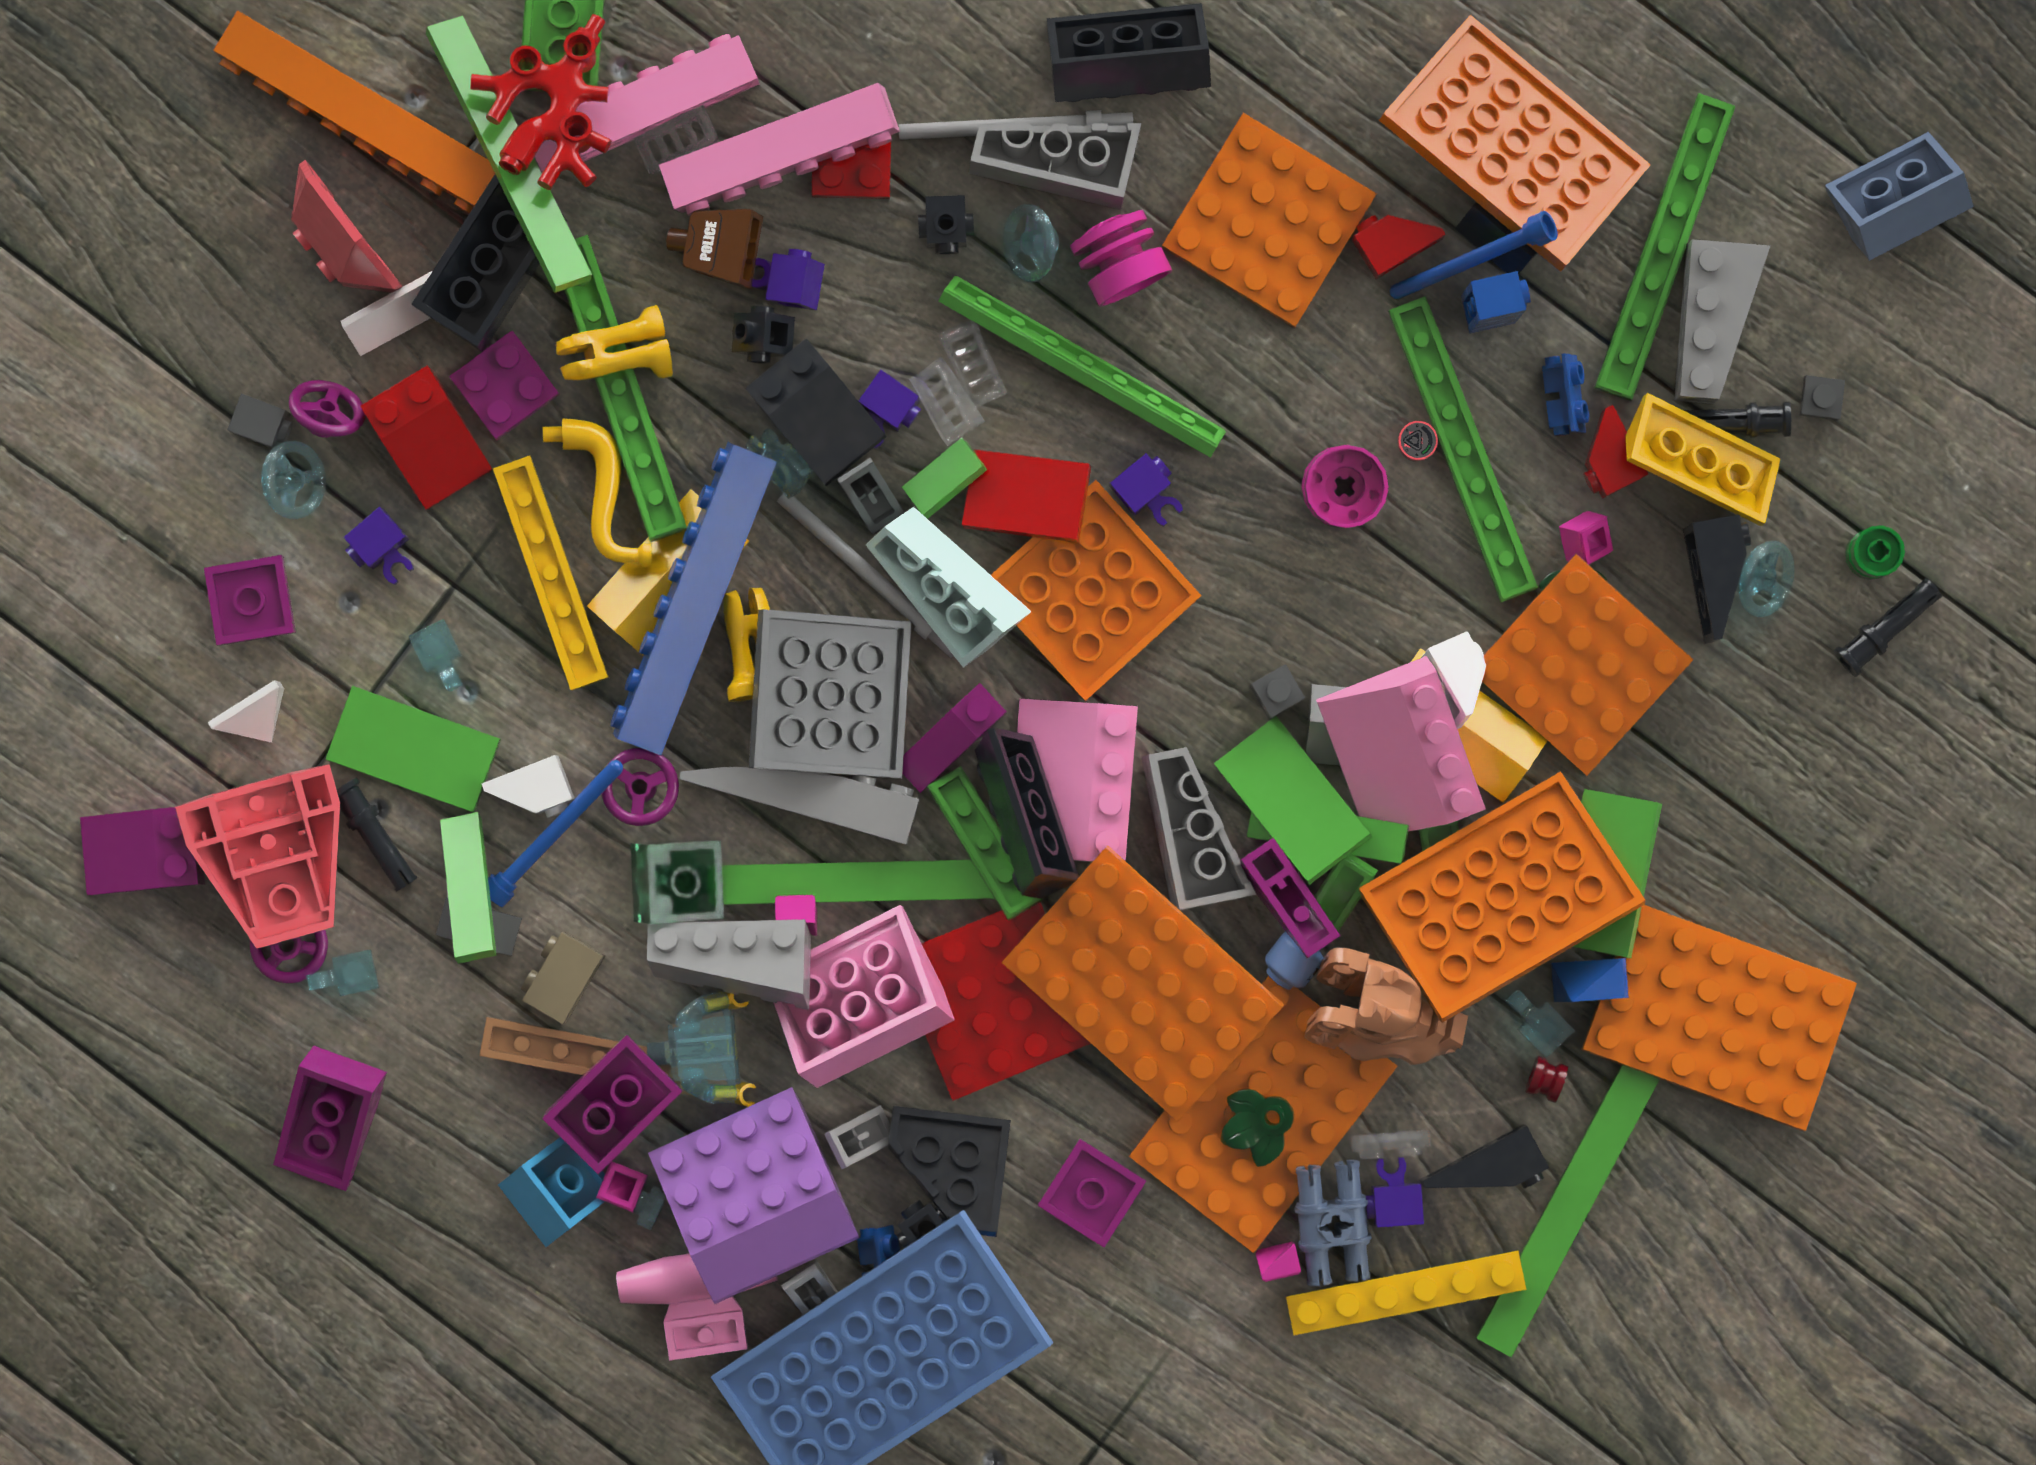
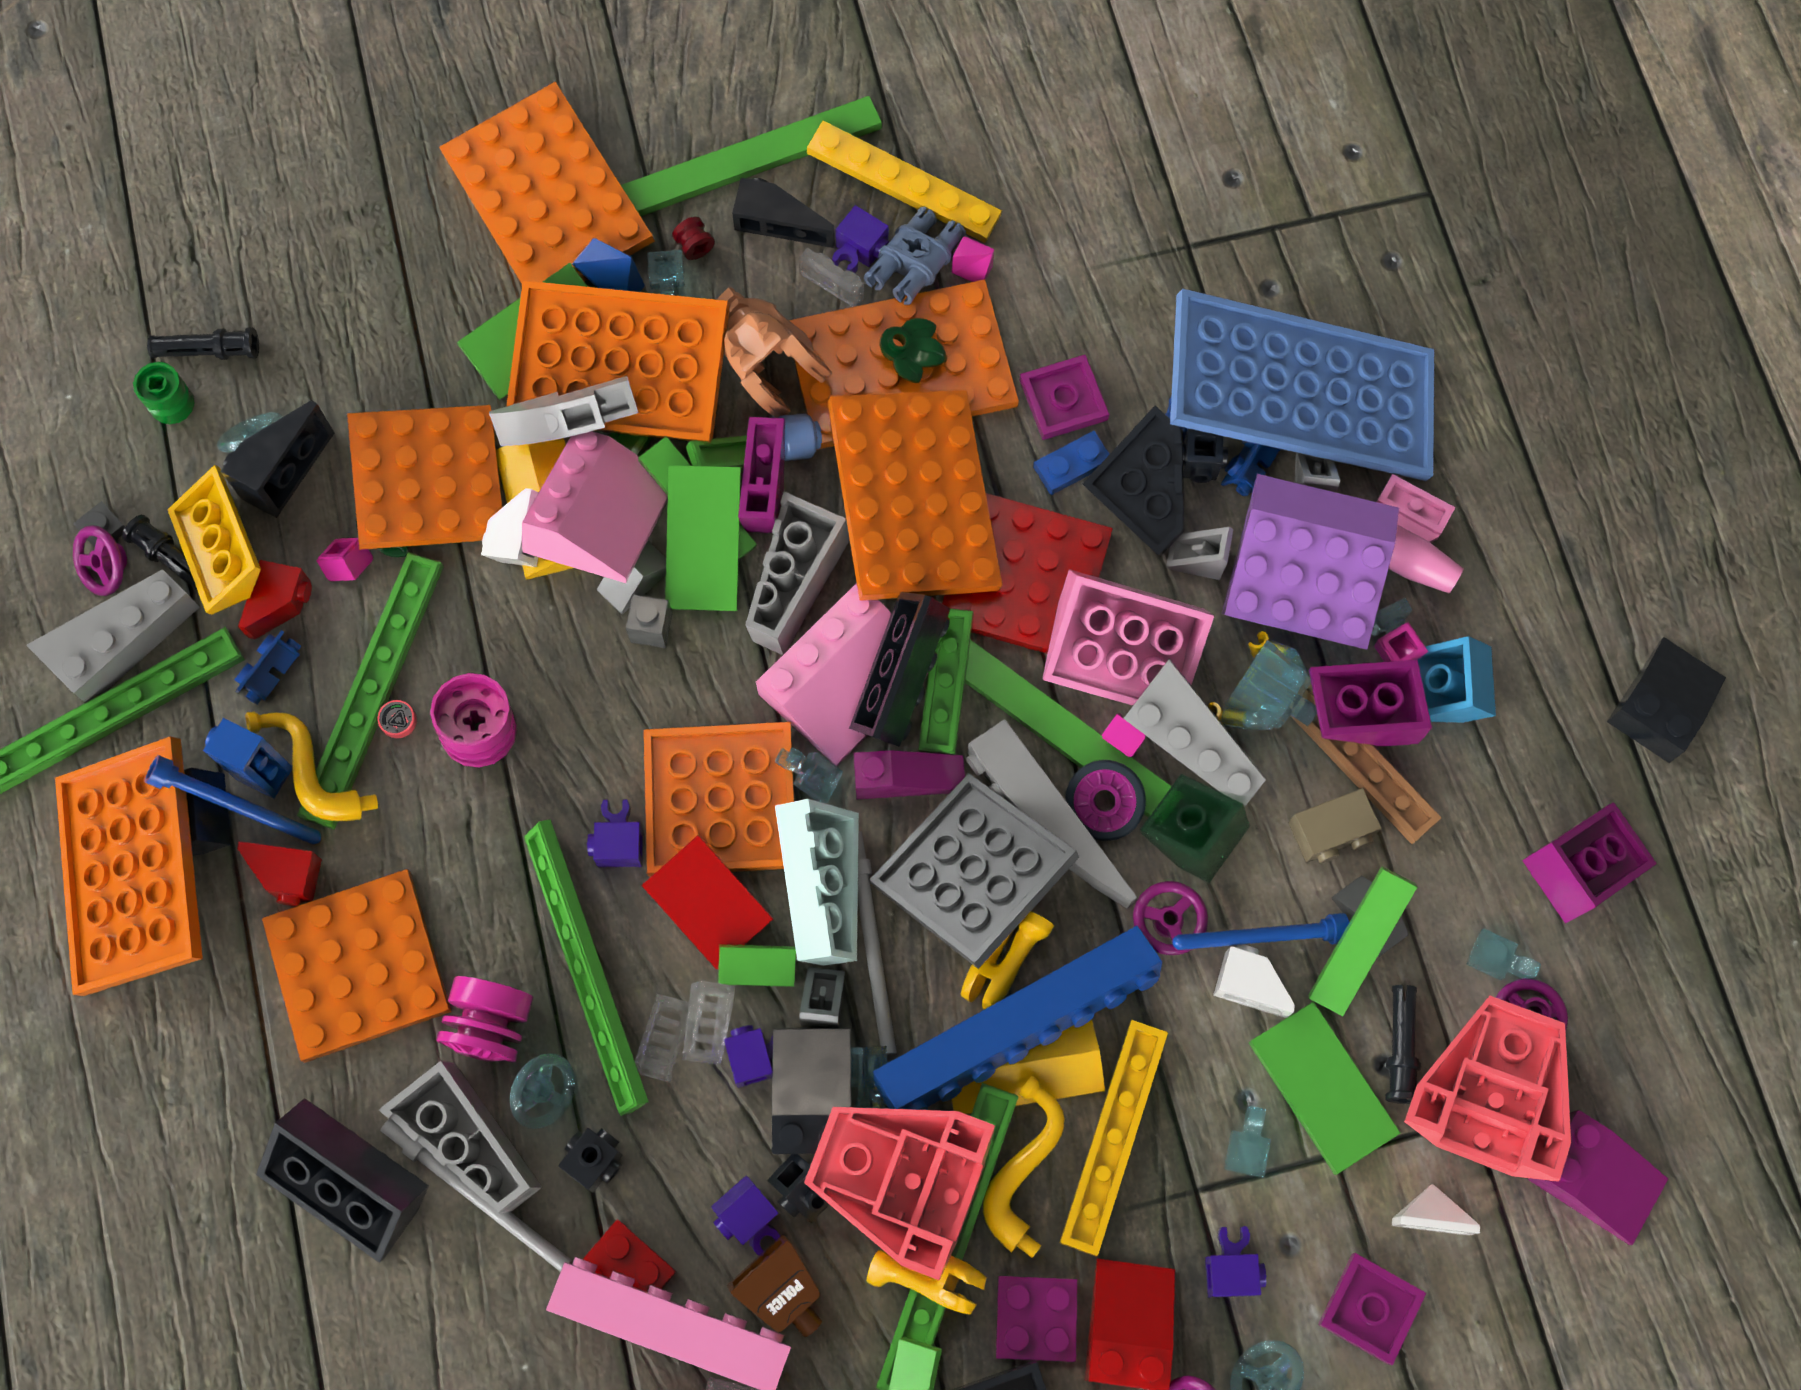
camera: 145 degrees left, 15 degrees down
none -> magenta piece [73,525,127,596]
none -> yellow animal [245,711,378,821]
none -> light grey slope [489,376,638,446]
none -> clear light blue plate [775,748,843,803]
none -> coral wedge [804,1107,995,1280]
none -> blue plate [1033,431,1109,495]
none -> magenta wheel [1065,760,1146,841]
none -> black slope [1607,637,1726,763]

